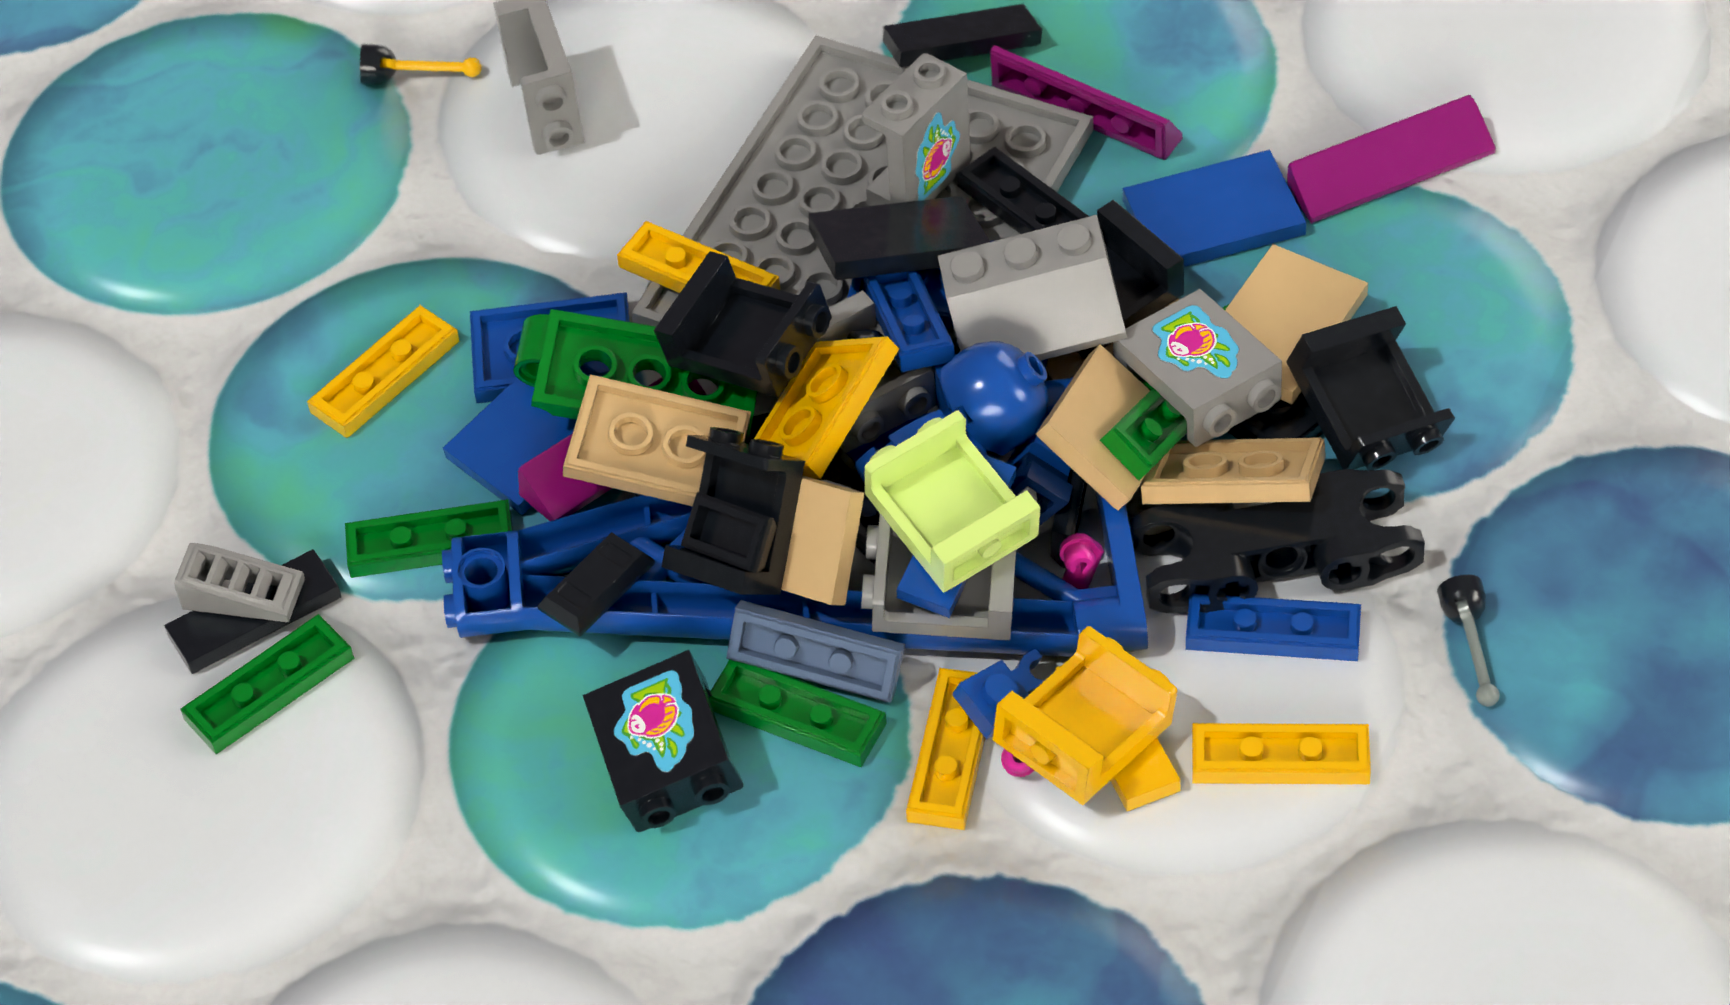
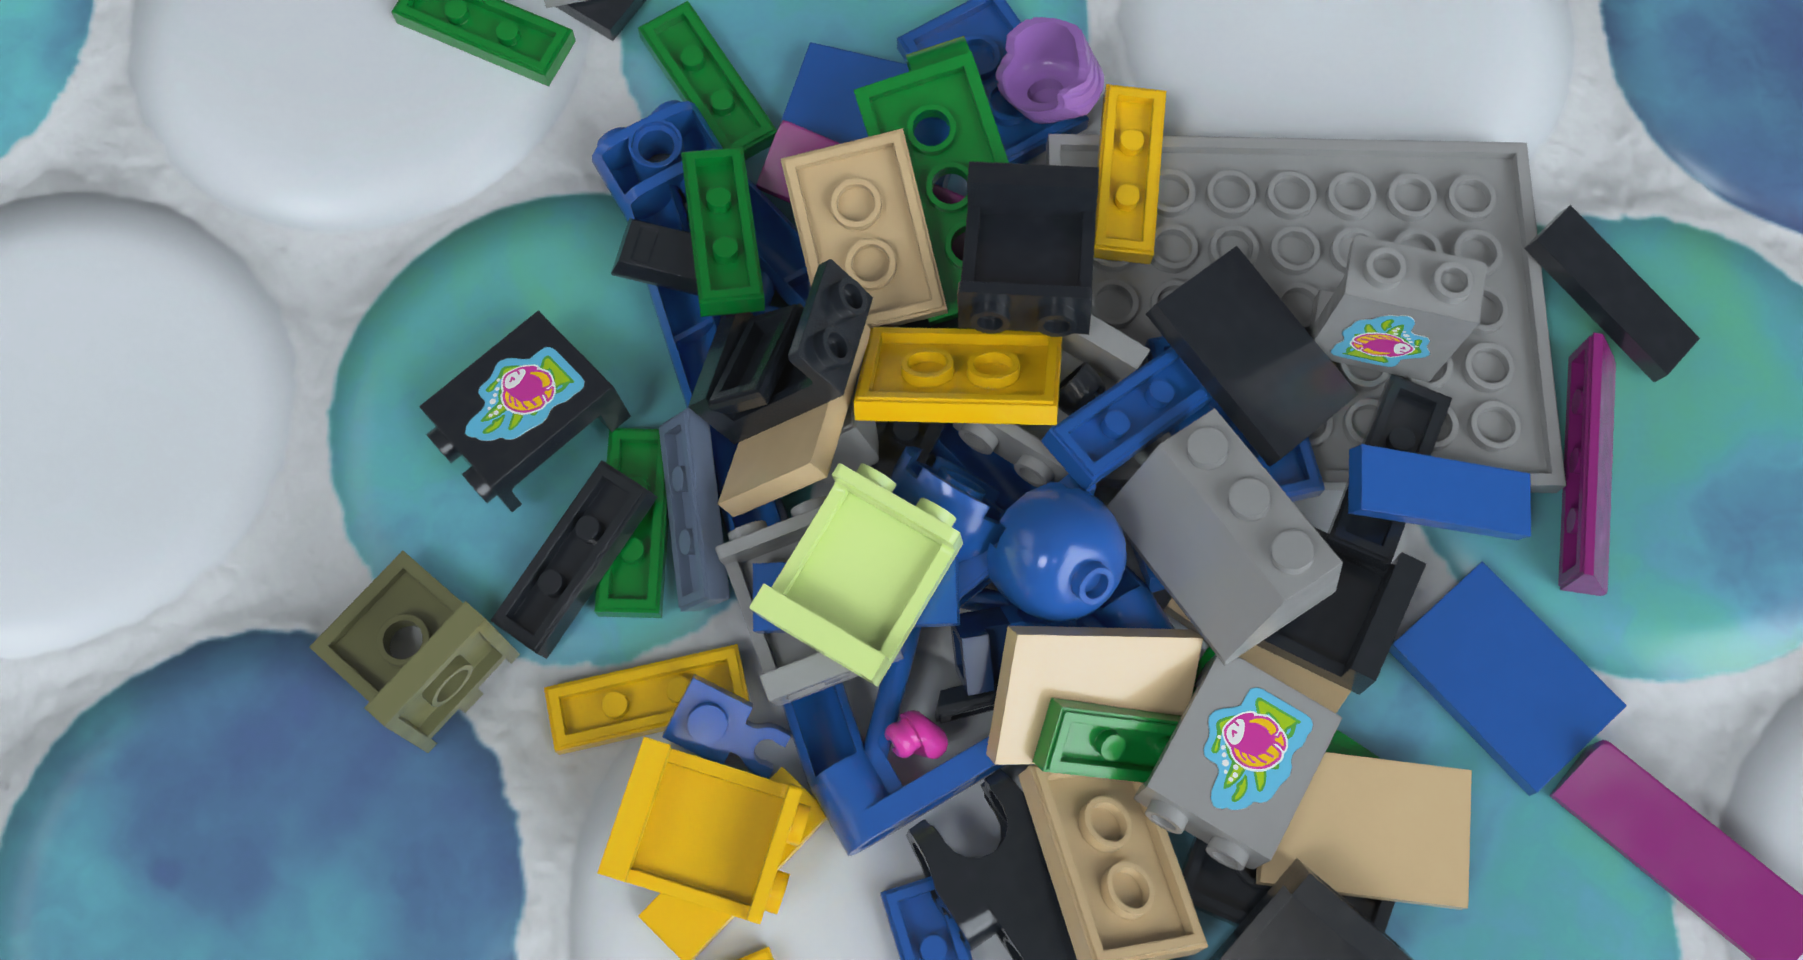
camera: 60 degrees right, 20 degrees up
none -> olive bracket [309,550,520,753]
none -> black tile [490,460,658,659]
none -> green tile [681,147,765,317]
none -> medium lavender hair [996,17,1104,124]
none -> blue tile [1348,444,1531,540]

